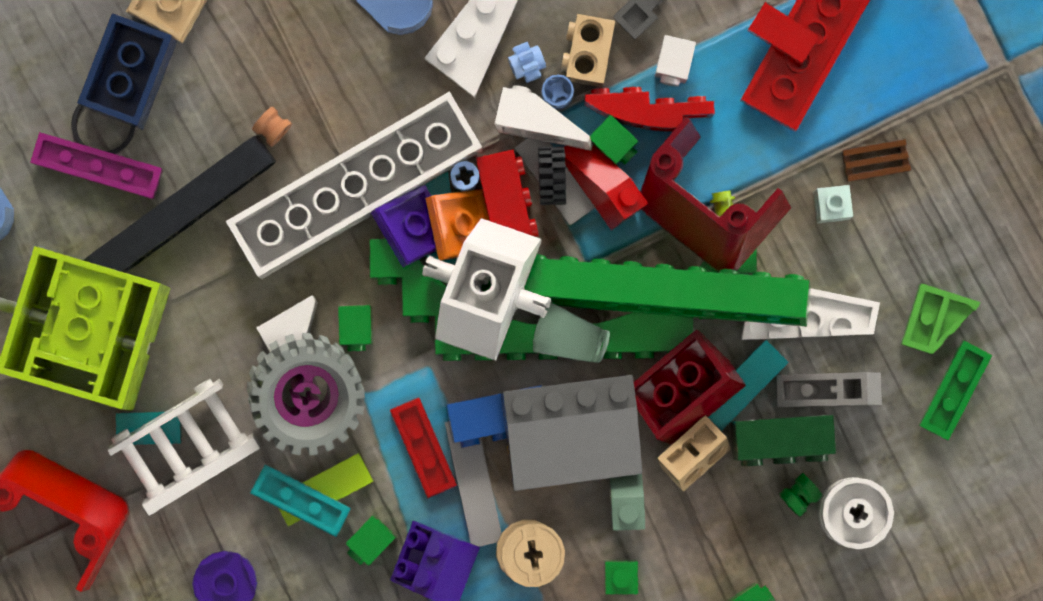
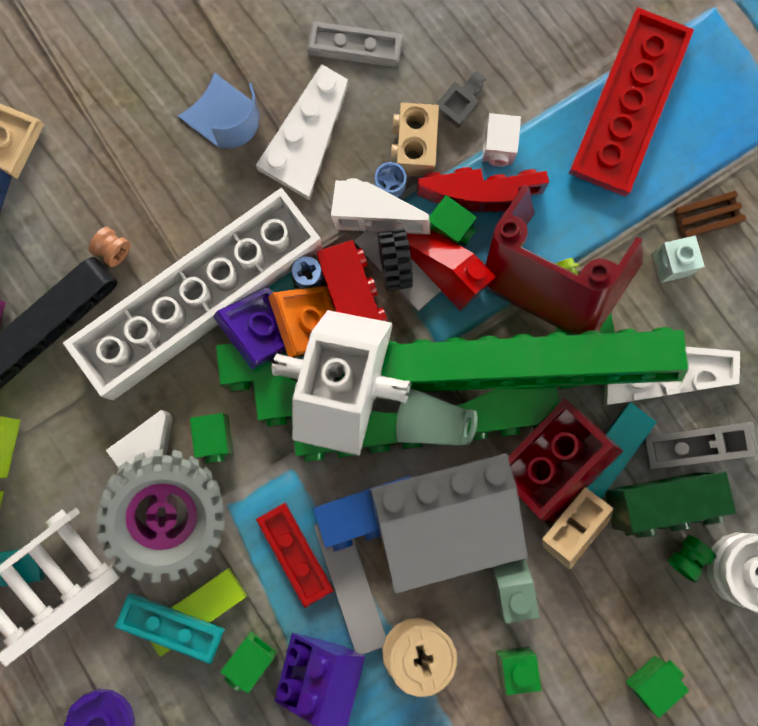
camera: 10 degrees left, 5 degrees down
light blue gear [508,42,546,83] -> none
red tile [747,2,819,64] -> none

